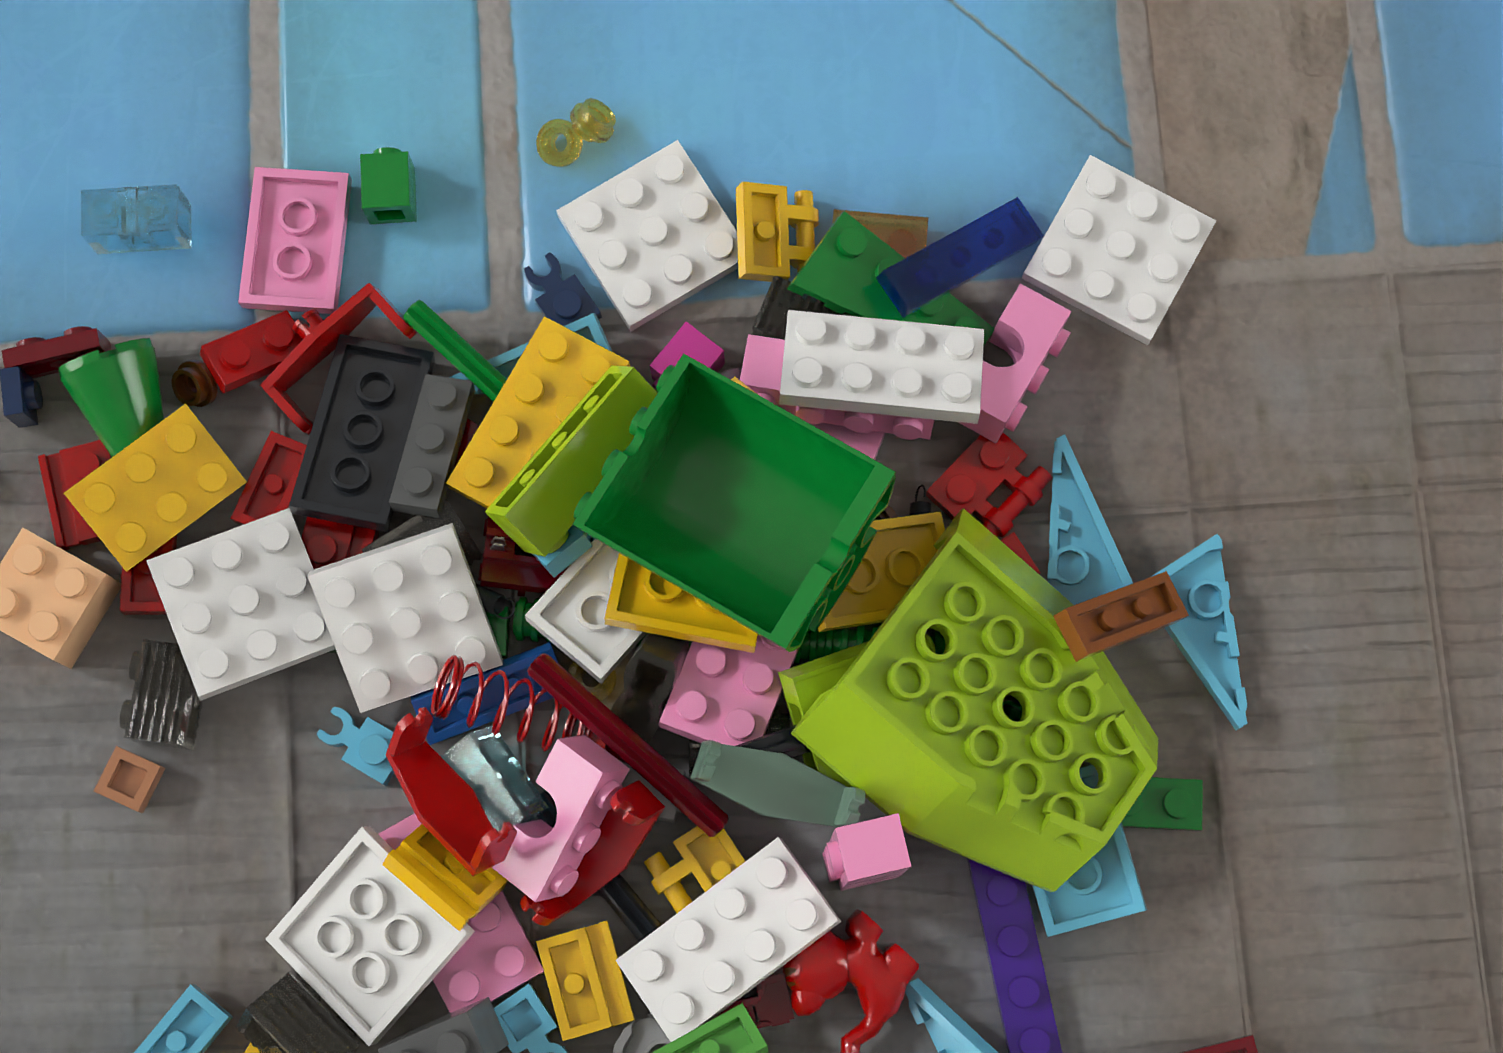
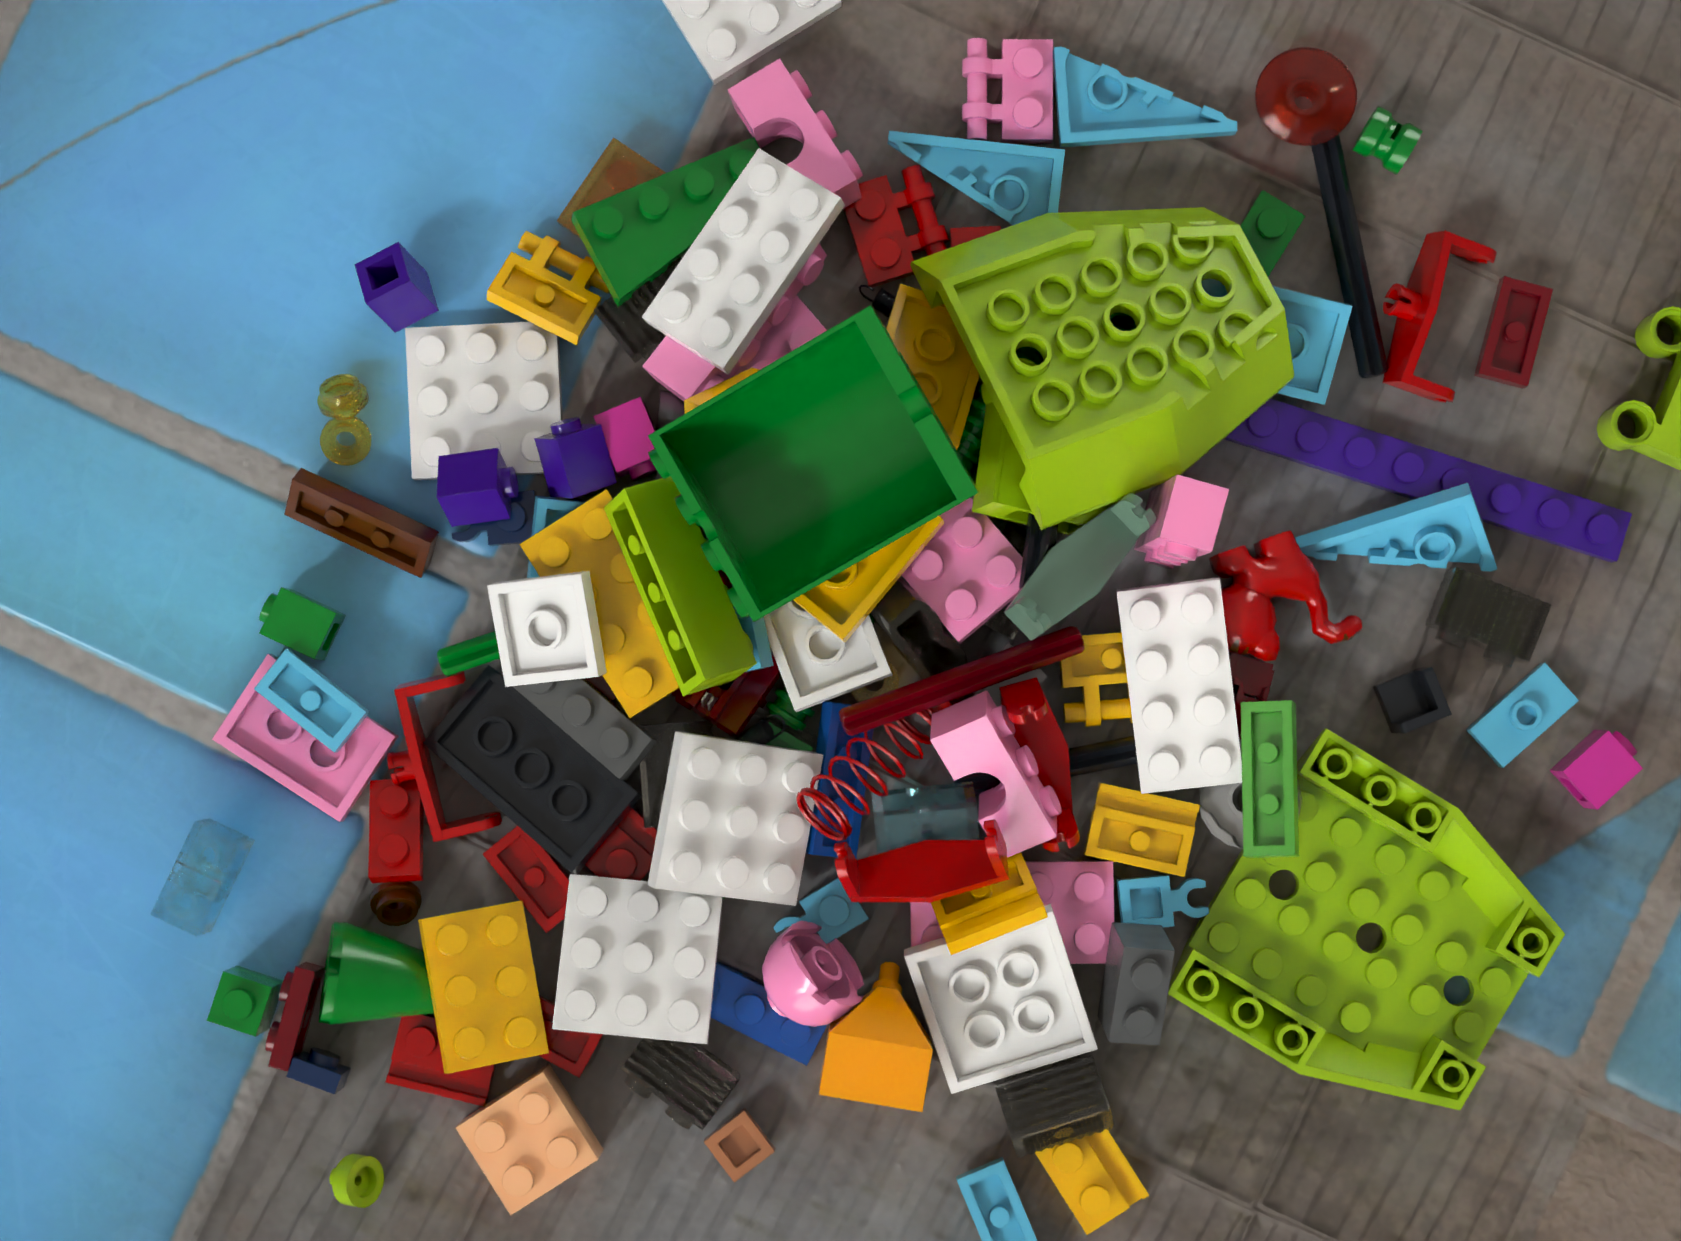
camera: 60 degrees left, 10 degrees up
clear blue tile [876,197,1044,318] -> none
dark orange plate [1053,571,1189,662] -> none
none -> green brick [207,965,283,1037]
none -> medium azure plate [254,649,370,753]
none -> reddish brown plate [284,468,439,578]
none -> dark purple brick [354,242,439,333]
none -> dark purple brick [436,448,519,527]
none -> white plate [487,571,607,687]
none -> dark purple brick [534,417,617,498]
none -> blue plate [711,961,827,1066]
none -> bright pink cylinder [762,920,864,1027]
none -> light orange piece [819,962,933,1112]
none -> bright pink plate [962,38,1053,144]
none -> clear red dish [1255,47,1357,146]
none -> black axle [1311,131,1388,378]
none -> green wheel [1352,105,1422,175]
none -> red piece [1382,230,1497,403]

